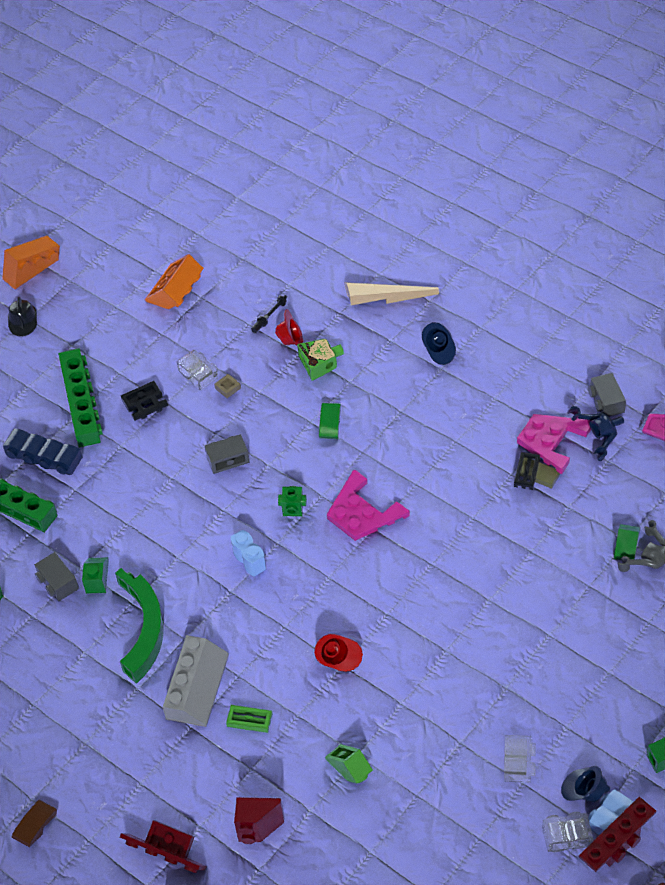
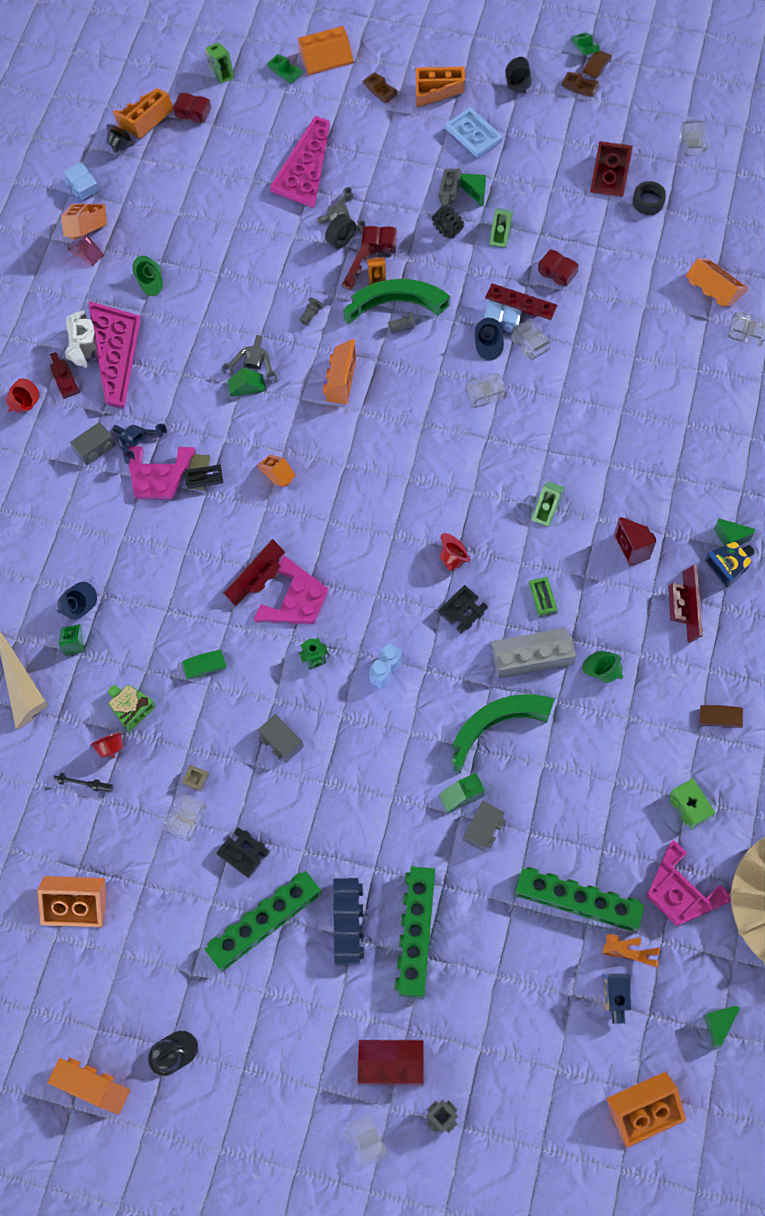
camera: 115 degrees left, 15 degrees up
none -> green slope [58,624,85,655]
none -> dark red bracket [223,539,285,606]
none -> orange slope [256,454,296,487]
none -> orange slope [323,339,357,404]
none -> dark grey pin [388,312,415,333]
none -> black plate [438,585,488,634]
none -> green piece [582,651,623,683]

